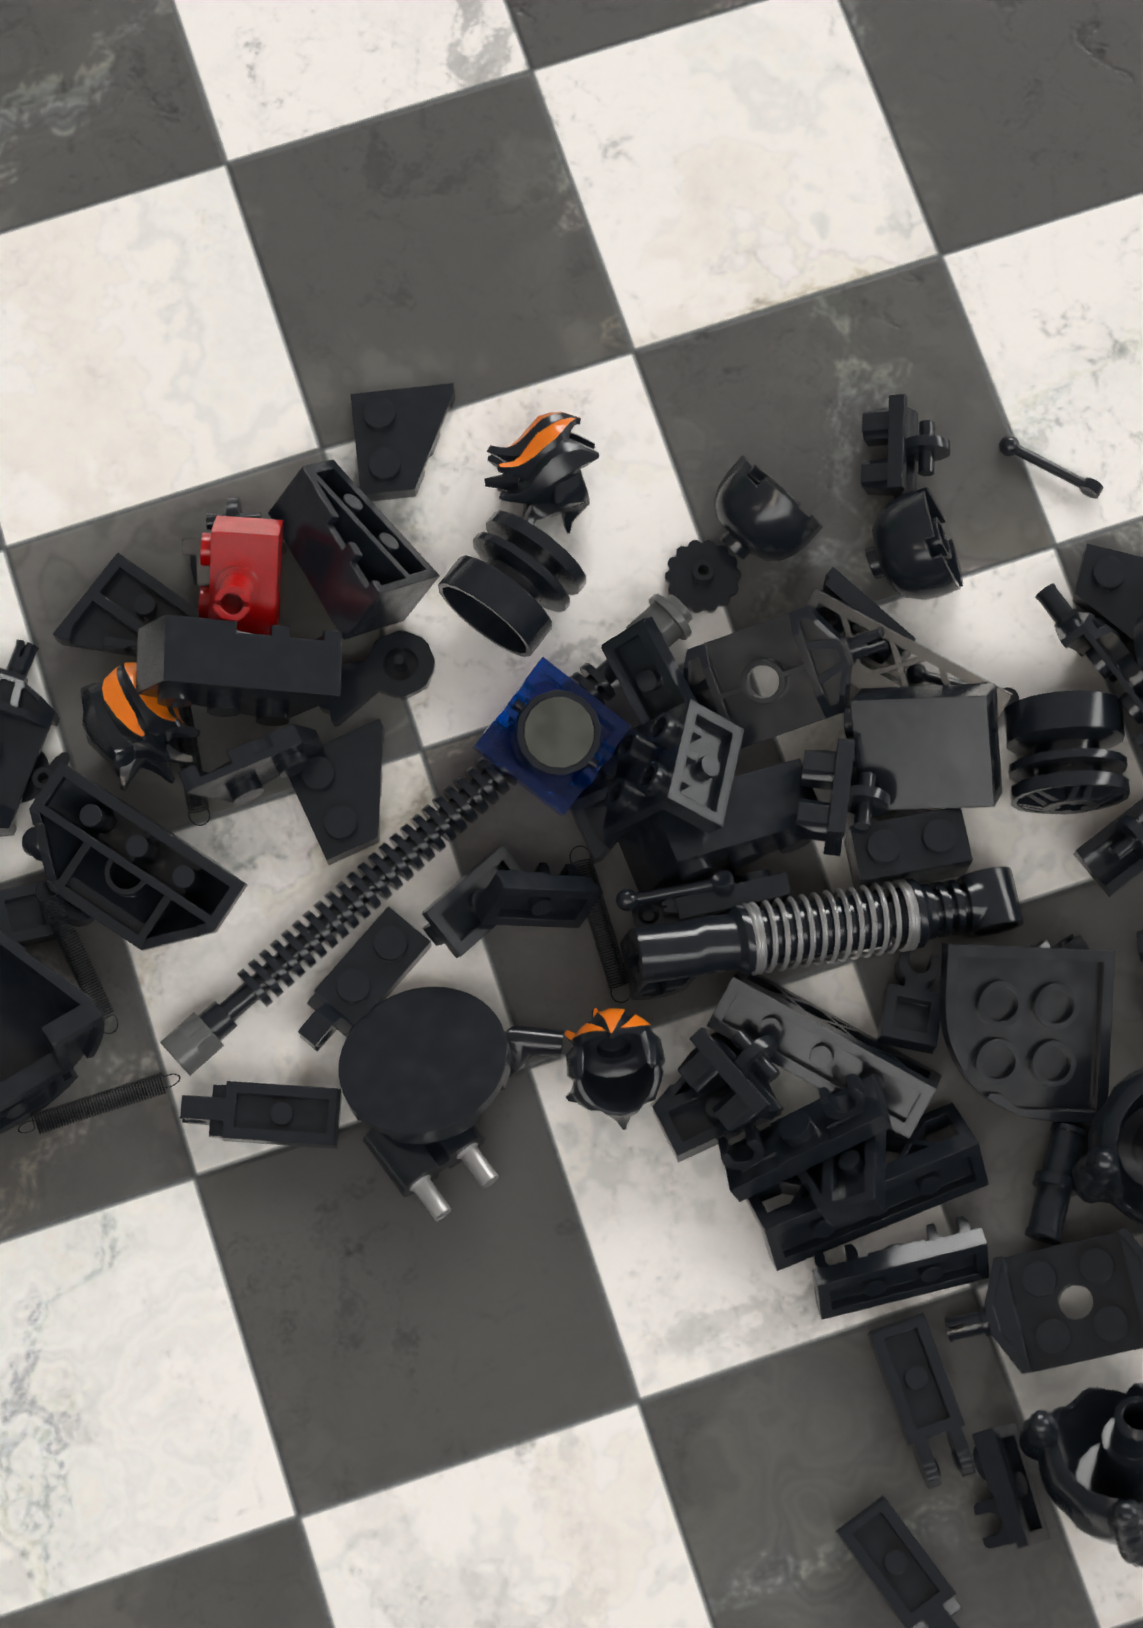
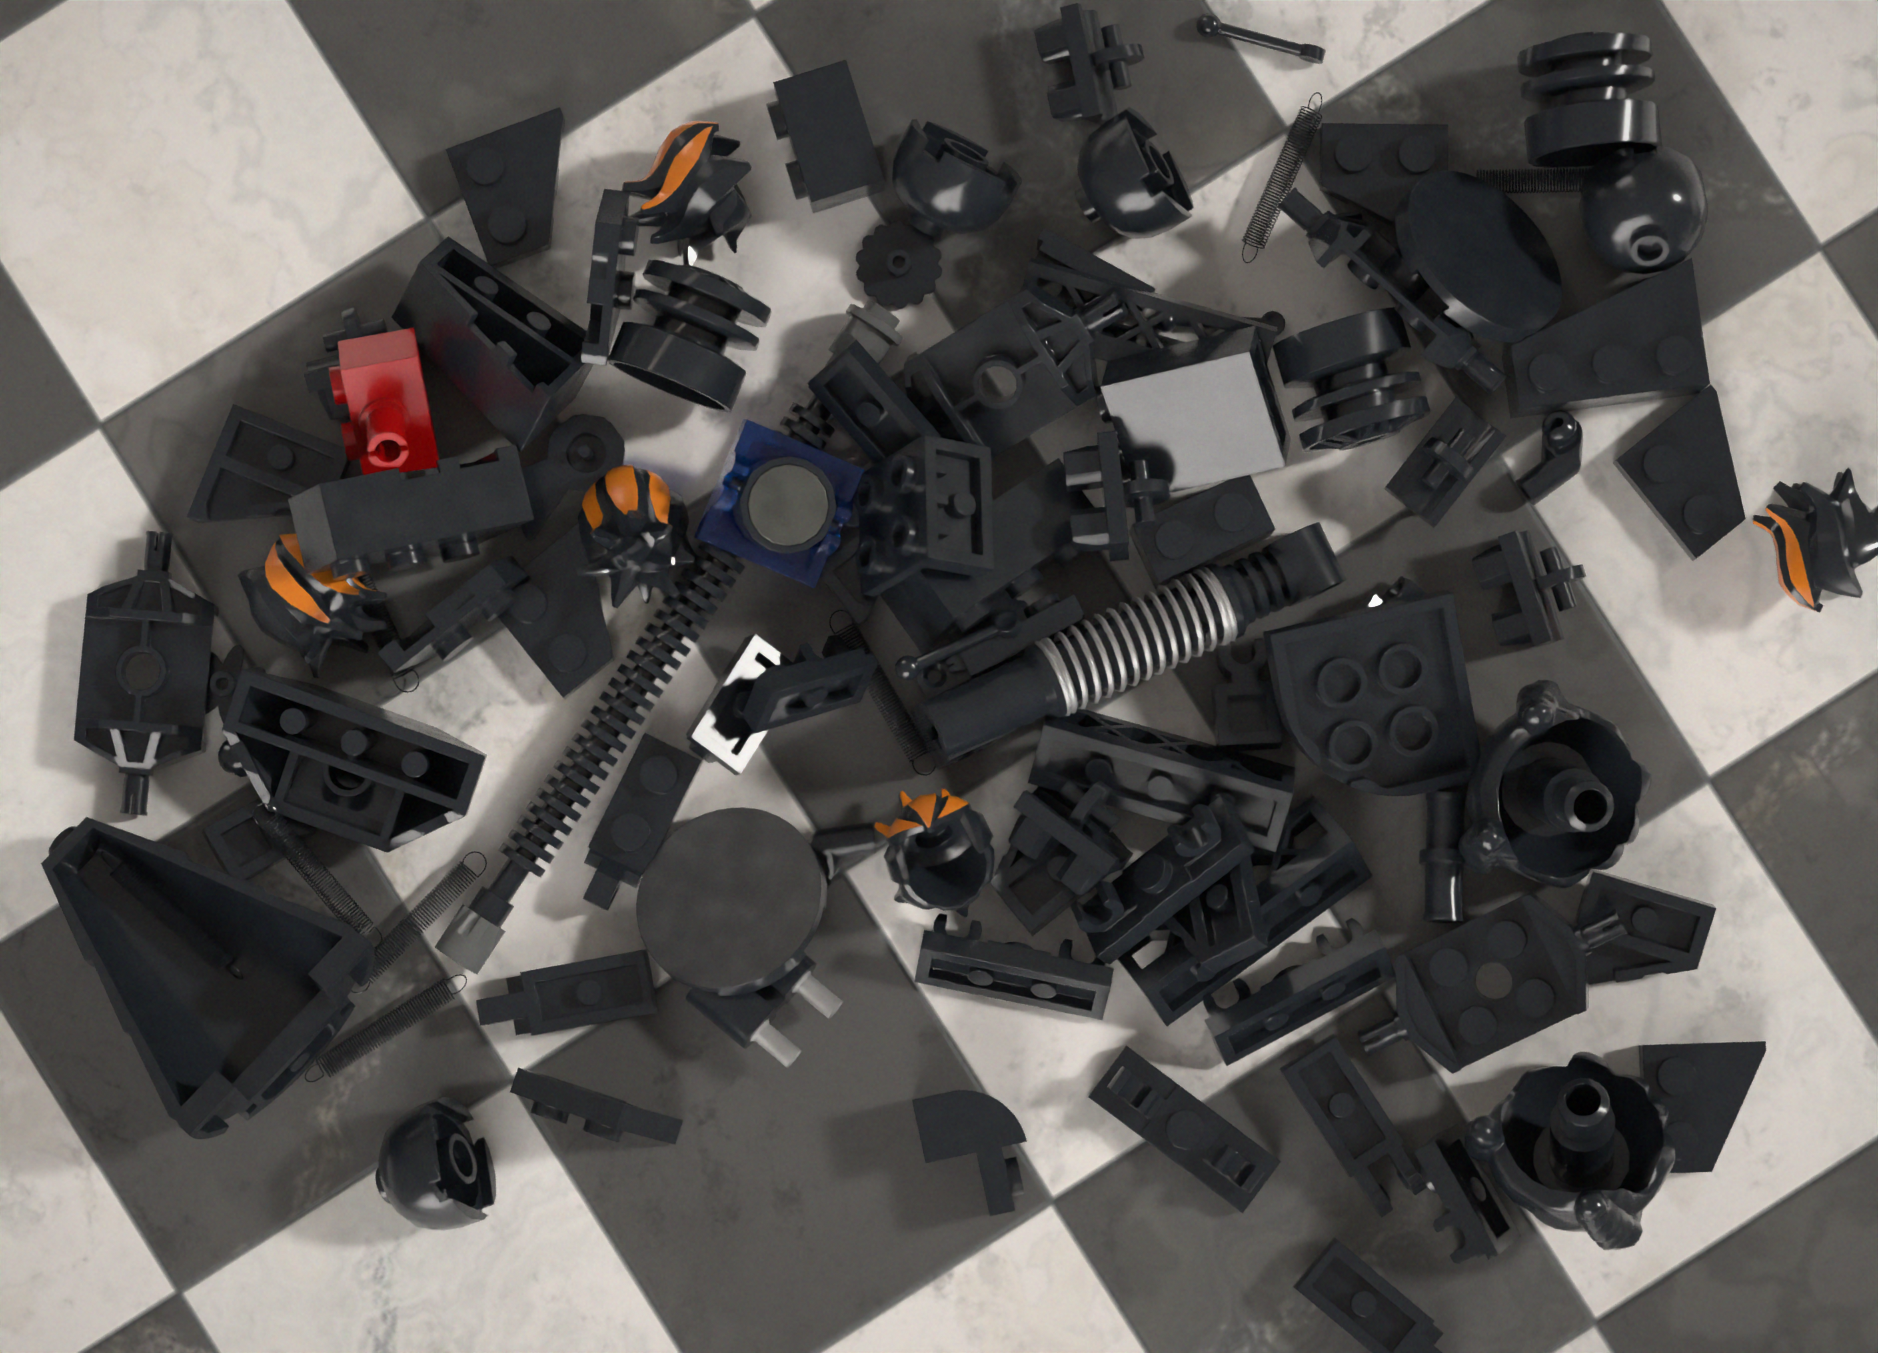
camera: 15 degrees left, 10 degrees up
none -> black piece [351,851,487,994]
none -> black cylinder [375,1097,496,1231]
none -> black wing [510,1068,683,1144]
none -> black hair [576,464,697,608]
none -> black wing [581,189,639,365]
none -> black brick [766,60,885,213]
none -> black brick [912,1090,1027,1216]
none -> black plate [914,913,1114,1020]
none -> black plate [1088,1046,1281,1213]
none -> black piece [1242,92,1323,264]

